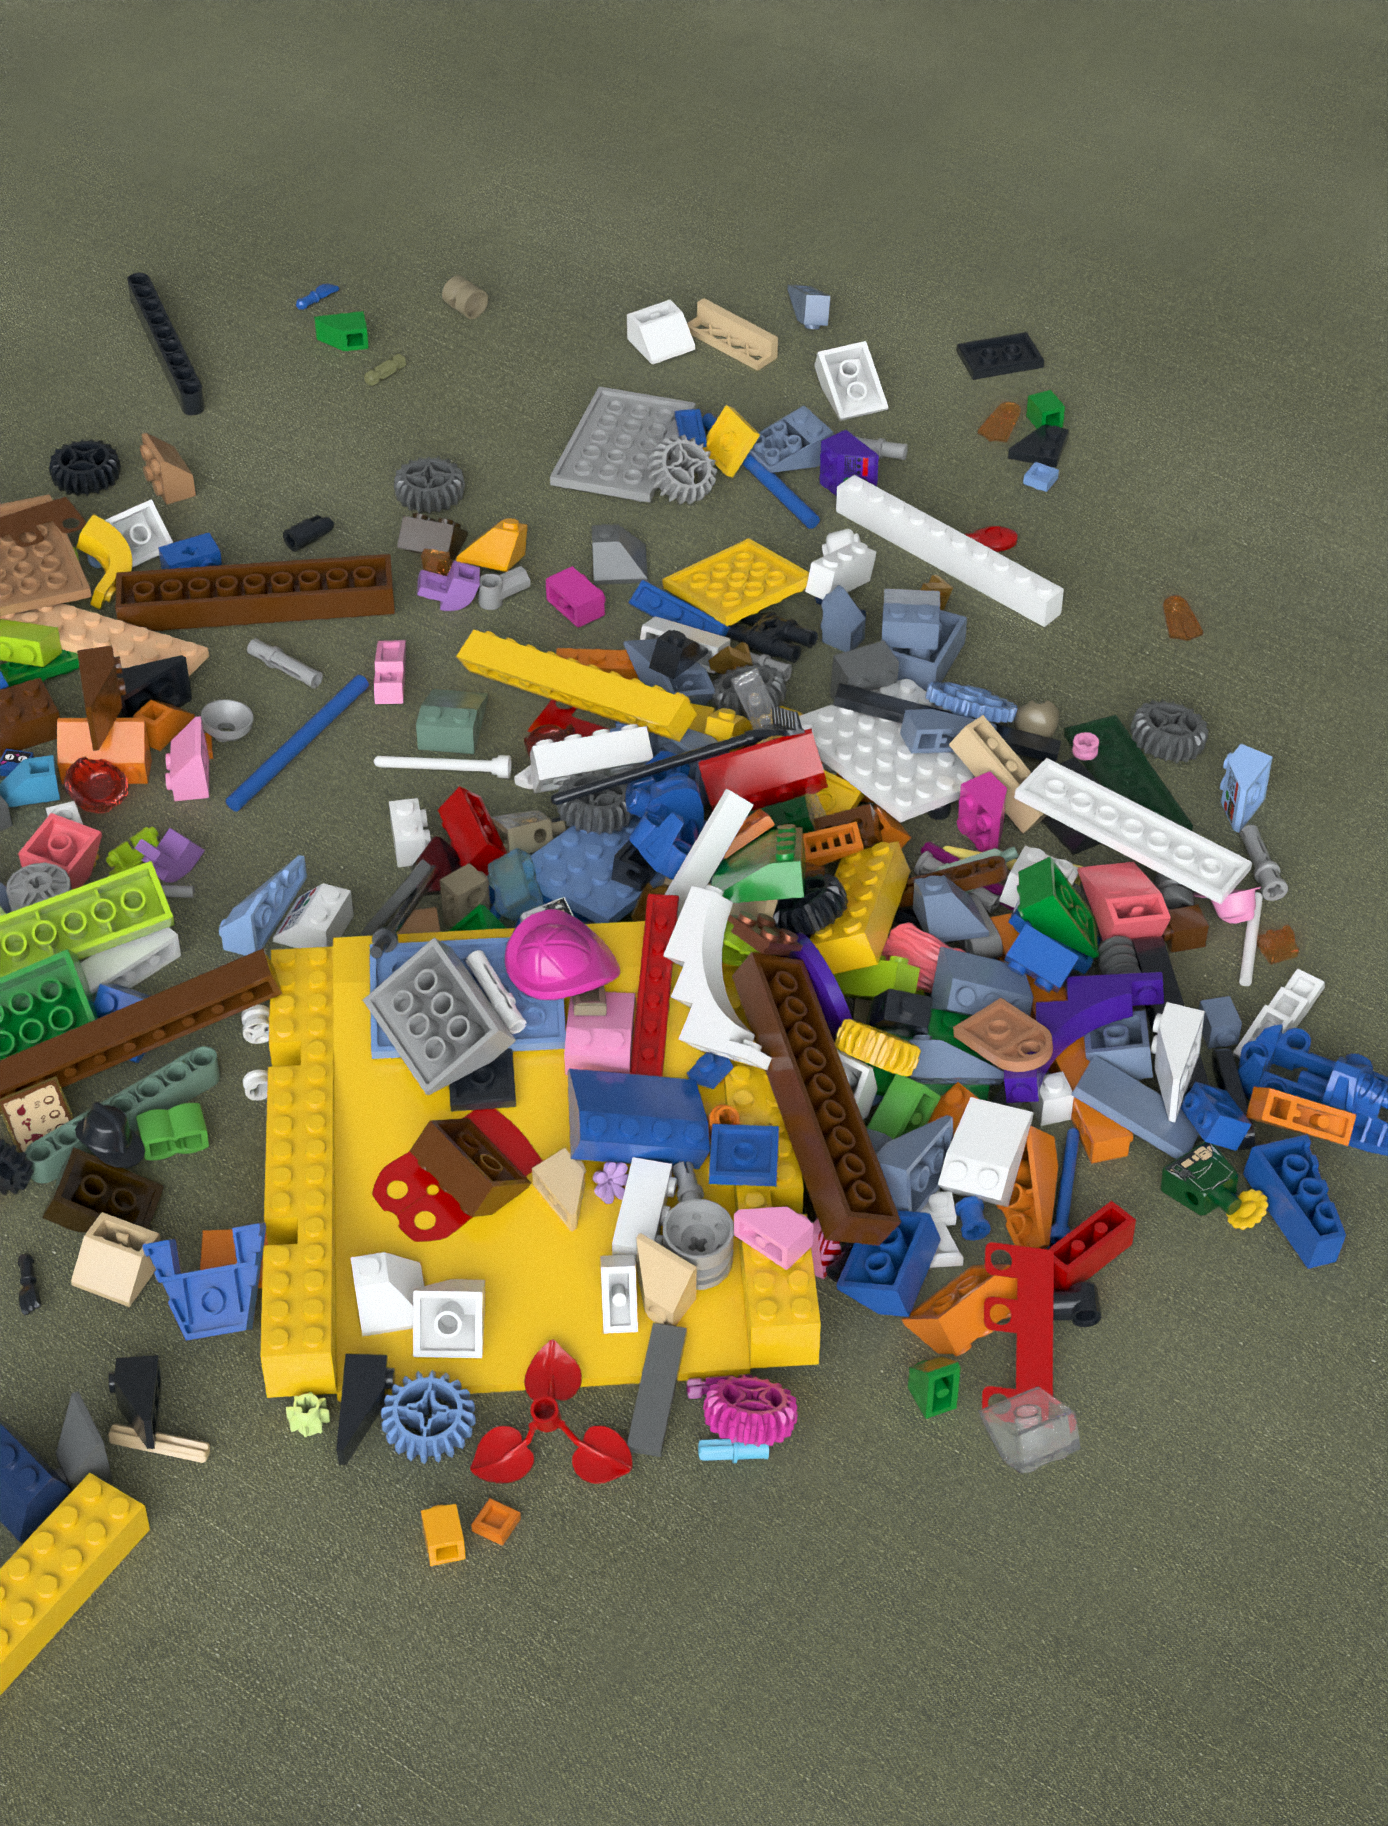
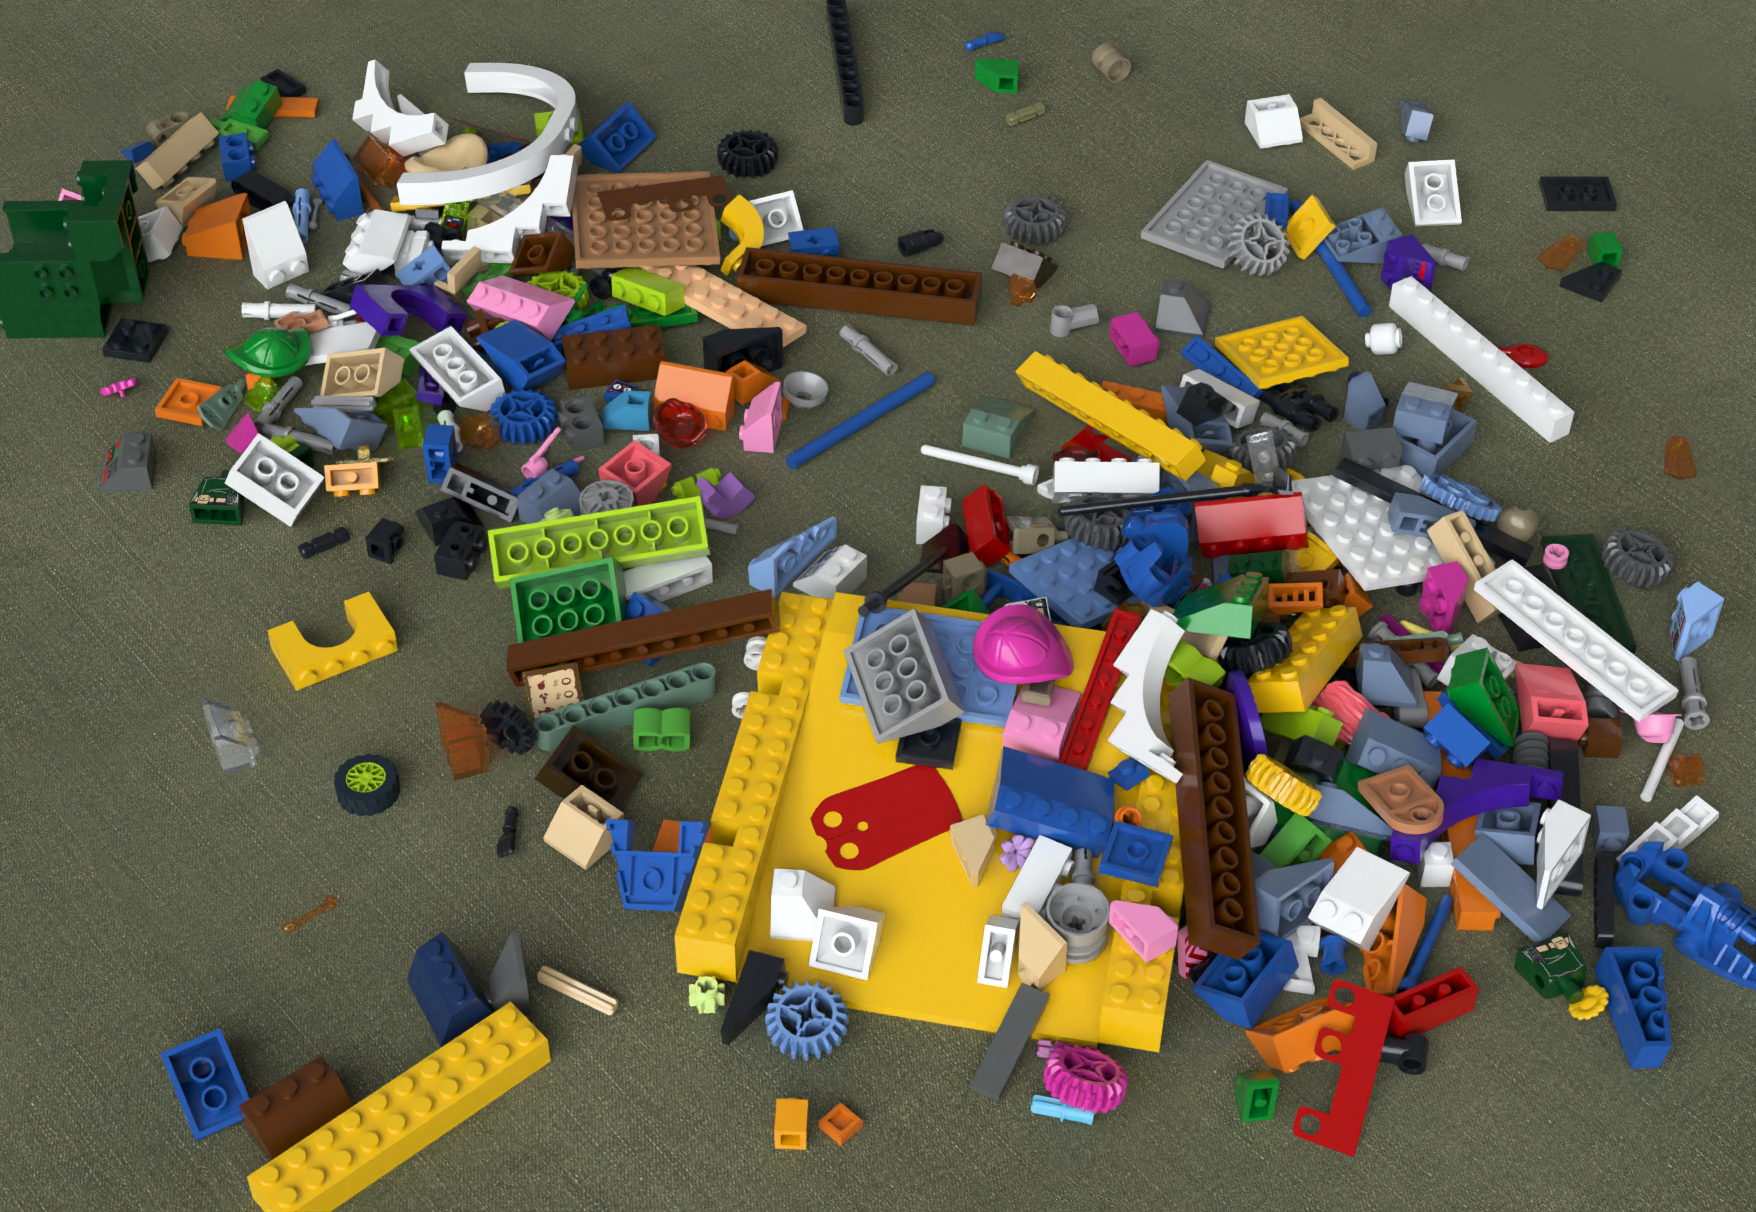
camera: 15 degrees right, 0 degrees up
black piece [75,1102,145,1168] -> none
reddish brown slope [77,645,126,751] -> none
black slope [109,1355,162,1449] -> none
medium nougat slope [140,433,196,505] -> none
dark grey tile [361,859,431,936] -> none
bright pink slope [374,640,406,704] -> none
reddish brown slope [410,1118,531,1217] -> none
medium lavender brick [417,561,480,611] -> none
light orange slope [456,518,528,572] -> none
white pin [466,950,527,1034] -> none
red plant [470,1339,633,1484] -> none
clear light blue brick [487,848,543,921] -> none
white tile [665,789,753,919] -> none
pearl gold bracket [708,642,753,674] -> none
orange tile [724,809,775,859] -> none
copper piece [727,911,803,956] -> none
white brick [805,542,877,600] -> none
clear slope [979,1387,1081,1474] -> none
medium blue plate [1023,462,1059,492] -> none
blue brick [1180,1081,1252,1151] -> none
orange slope [1246,1087,1356,1146] -> none

